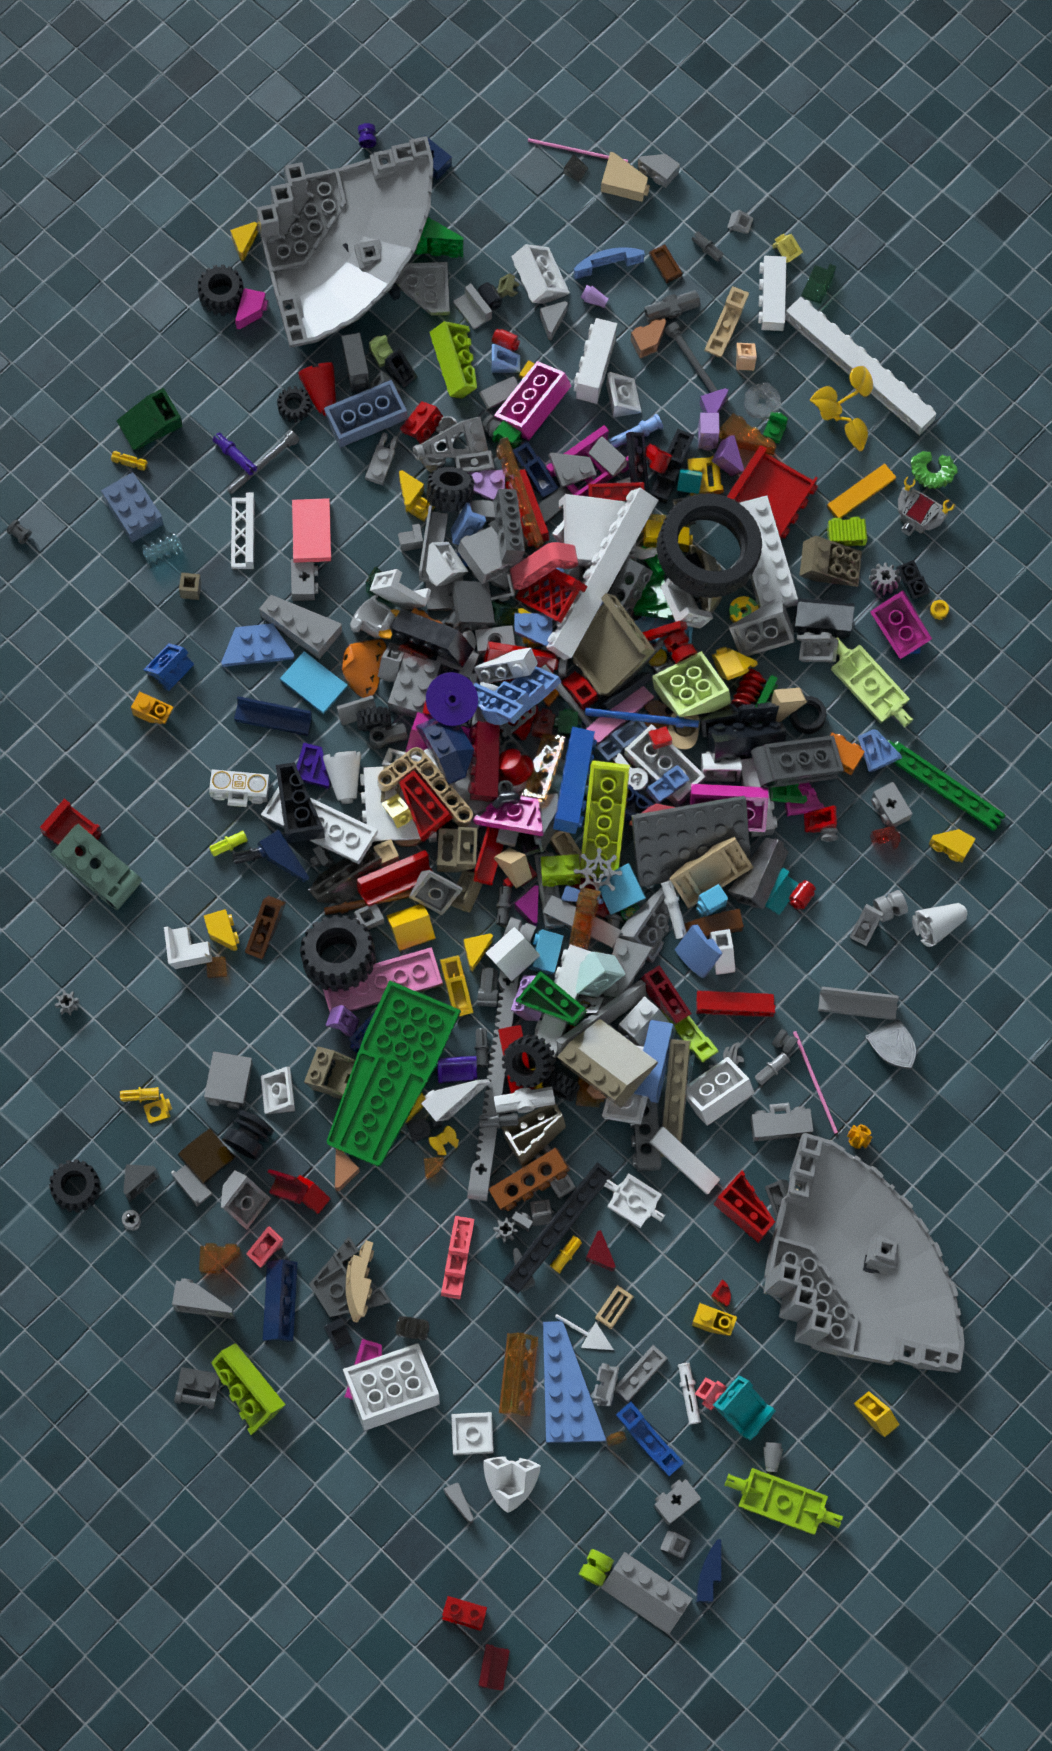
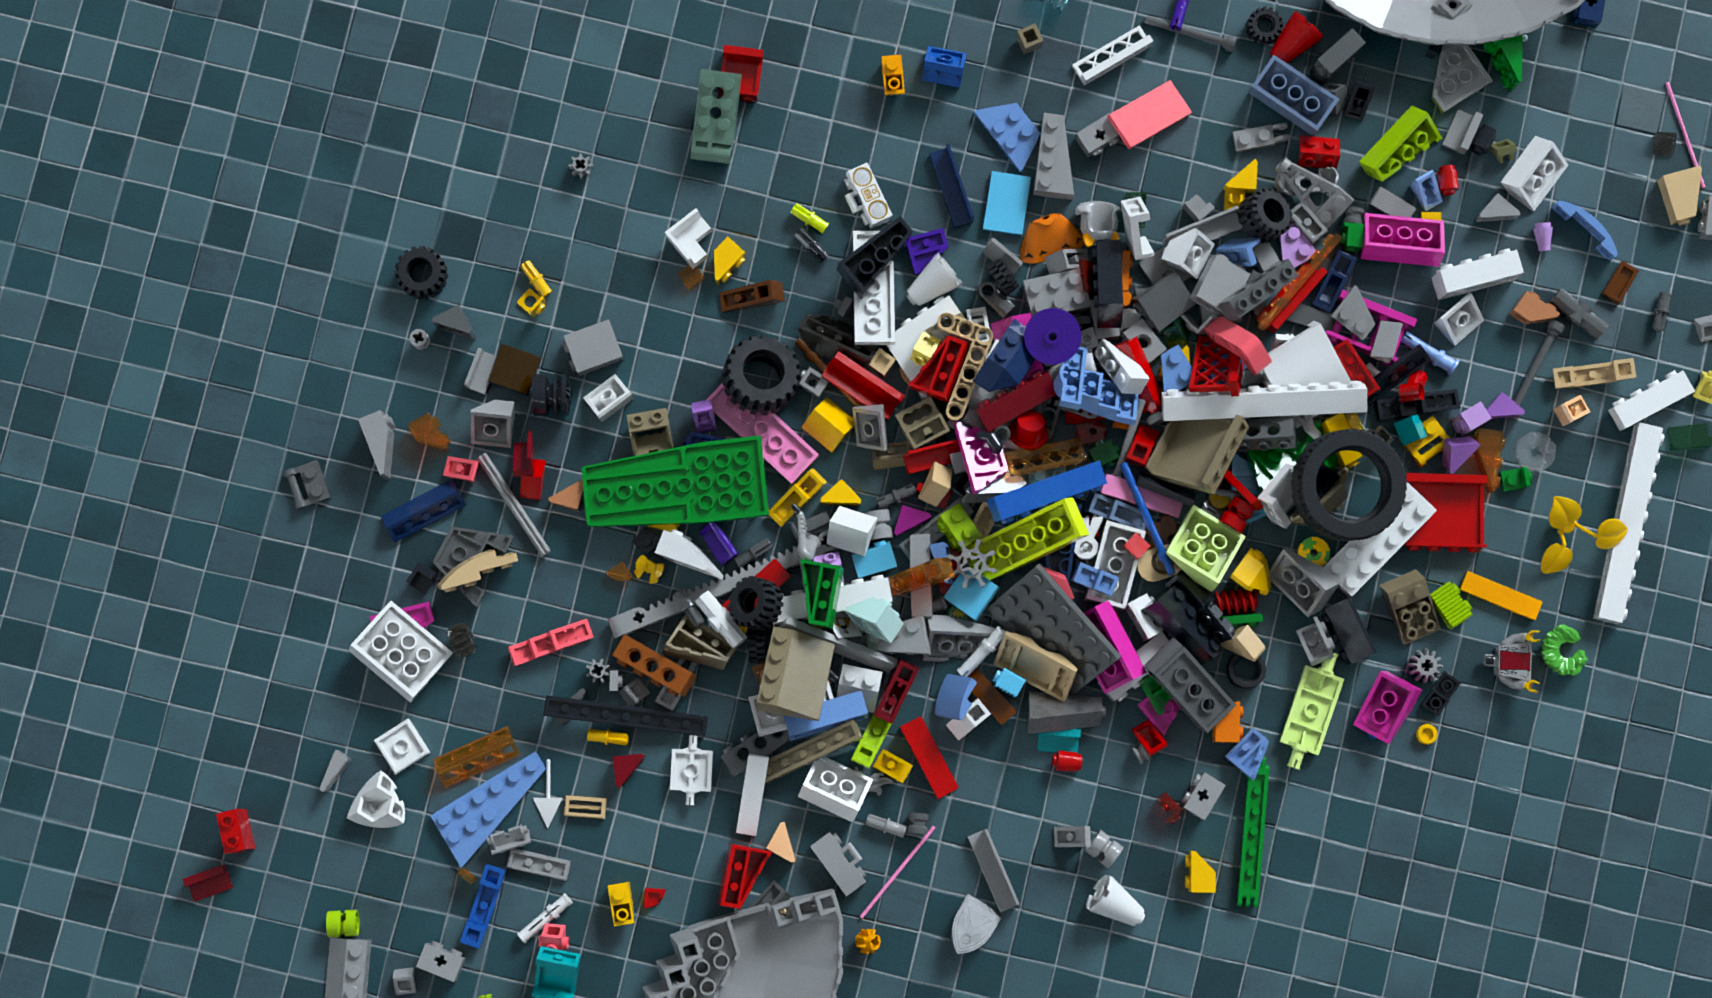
camera: 60 degrees right, 10 degrees up
lime wedge [211,1343,286,1435] -> none
dark blue slope [257,830,309,882] -> none
yellowish green bracket [369,335,393,368] -> none
none -> light grey axle [477,453,550,556]
none -> light nougat slope [767,822,796,863]
none -> light grey piece [791,503,821,561]
none -> yellow slope [873,749,913,783]

